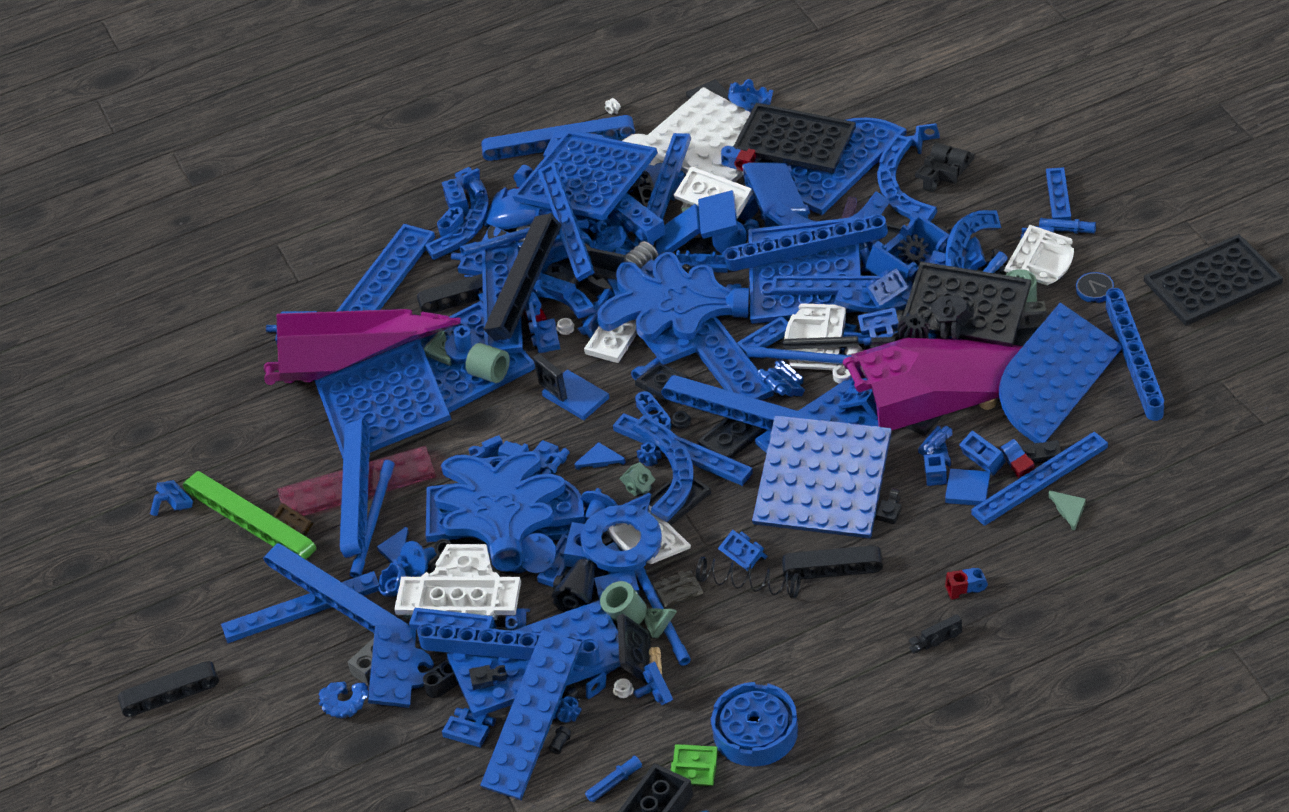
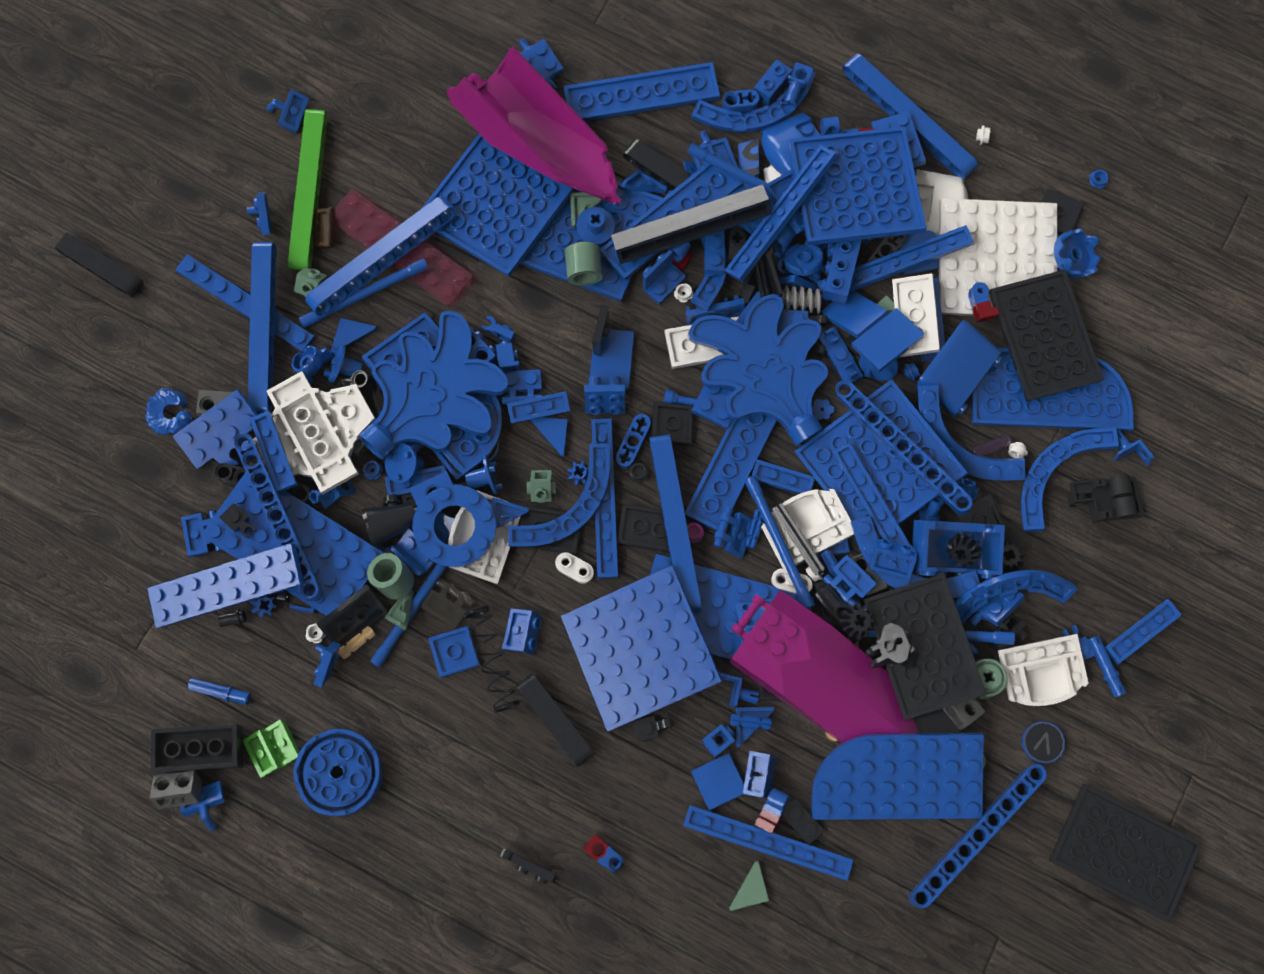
camera: 45 degrees right, 30 degrees up
none -> blue plate [247,192,272,235]
none -> sand green brick [294,267,327,297]
none -> blue plate [363,460,383,480]
none -> blue tile [428,626,480,679]
none -> blue plate [507,391,570,424]
none -> white plate [555,552,594,584]
none -> blue plate [584,376,625,415]
none -> blue tile [621,170,668,194]
none -> blue bracket [719,673,759,707]
none -> white plate [1008,442,1028,458]
none -> blue plate [1089,170,1108,189]

